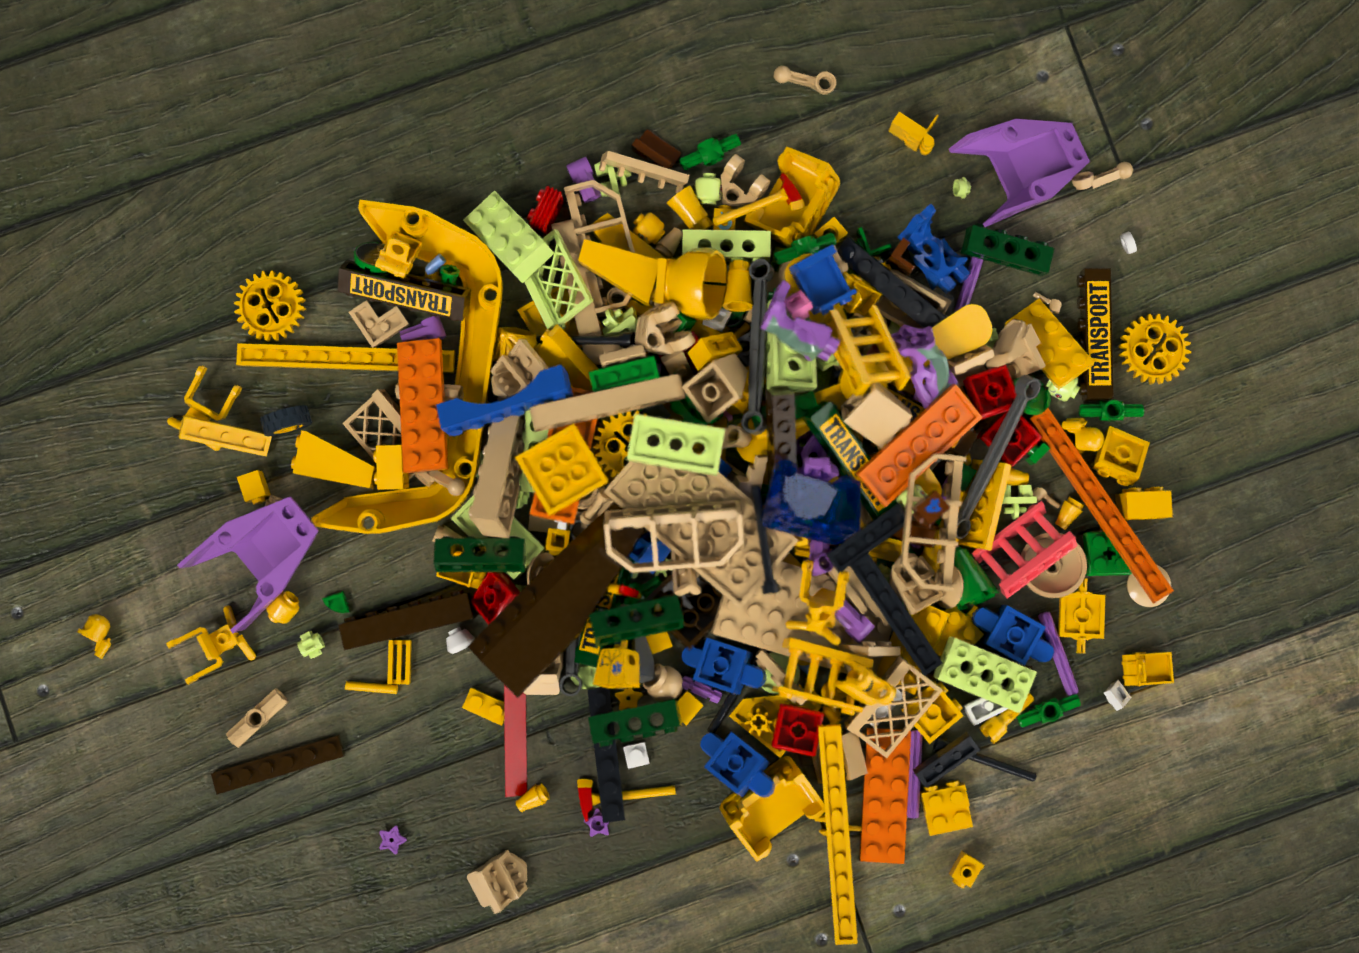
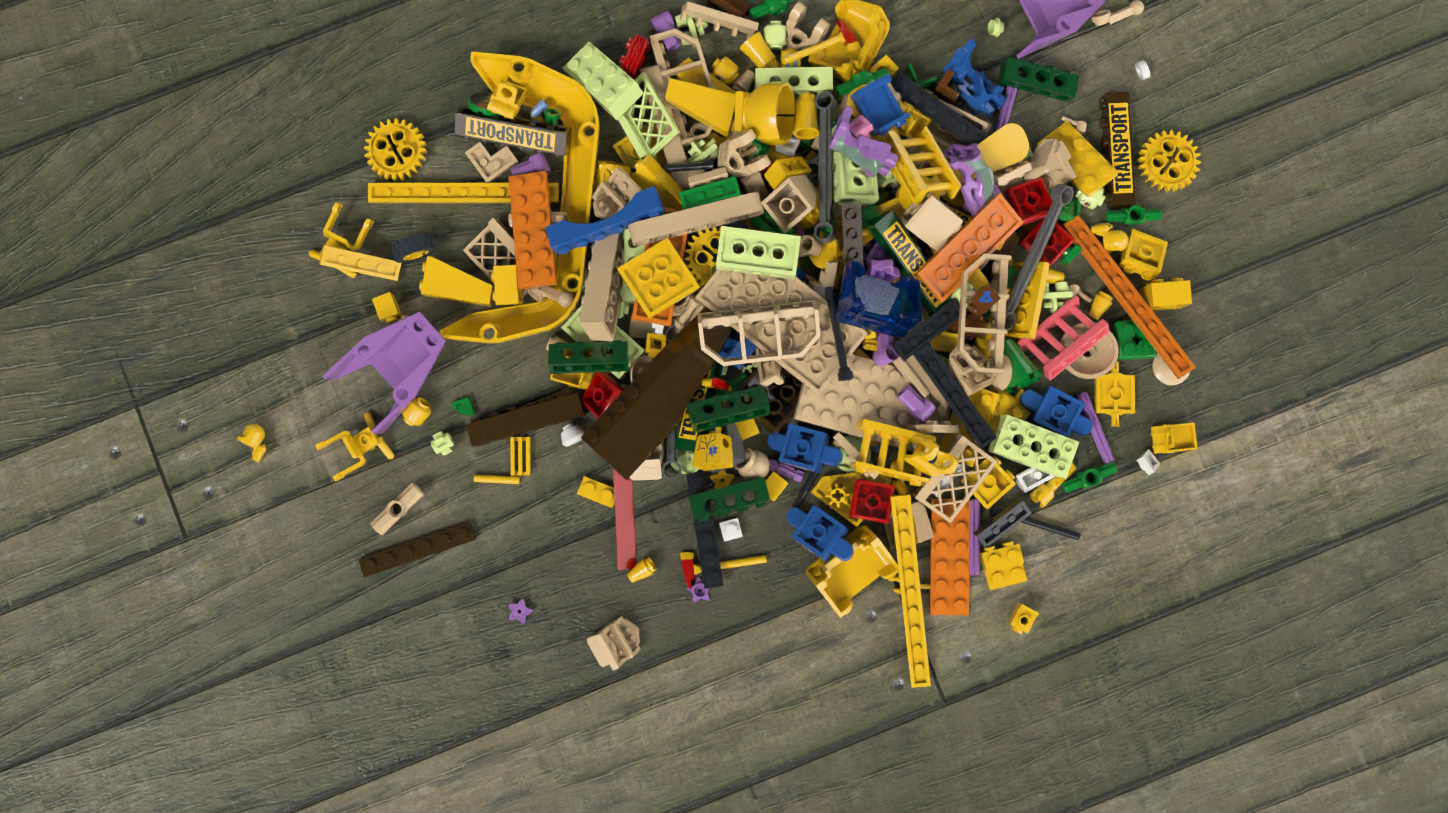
camera: 10 degrees left, 0 degrees up
yellow piece [785,559,849,645] -> none

